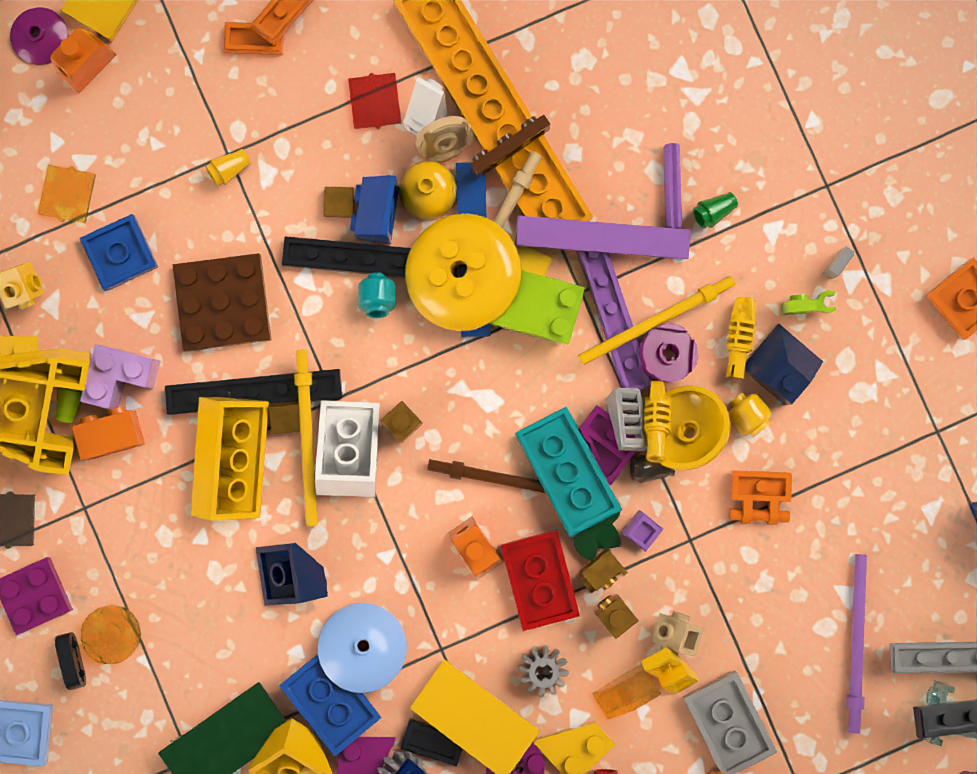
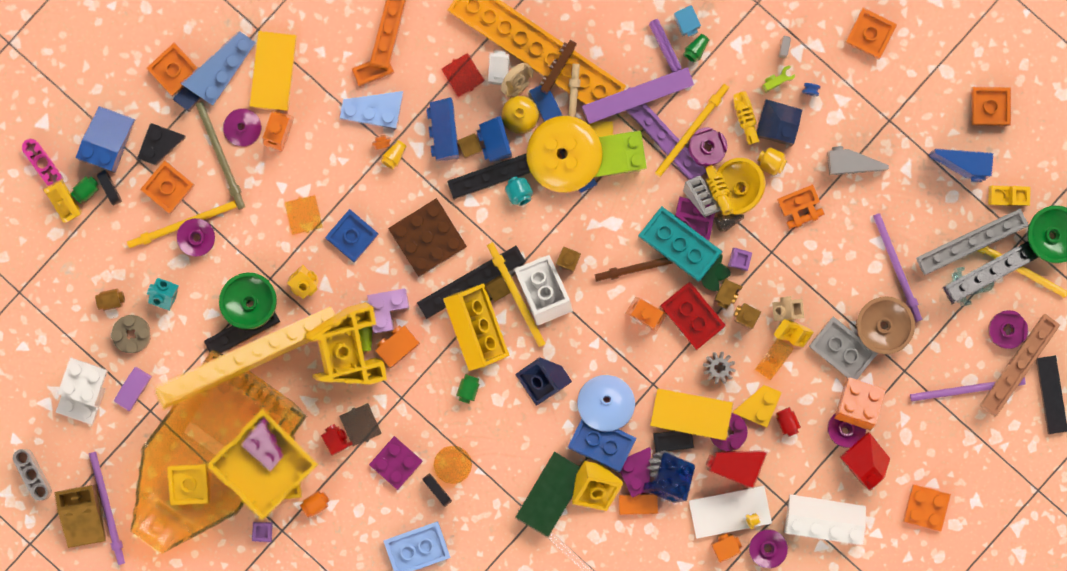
camera: 20 degrees left, 0 degrees up
none -> light blue wing [340,91,403,129]
none -> orange plate [372,135,391,150]
none -> blue slope [427,97,459,161]
none -> green brick [456,374,480,404]
none -> dark azure brick [673,5,701,37]
none -> blue bush [802,83,821,96]
none -> light grey slope [827,146,889,175]
none -> medium nougat dish [857,296,915,354]

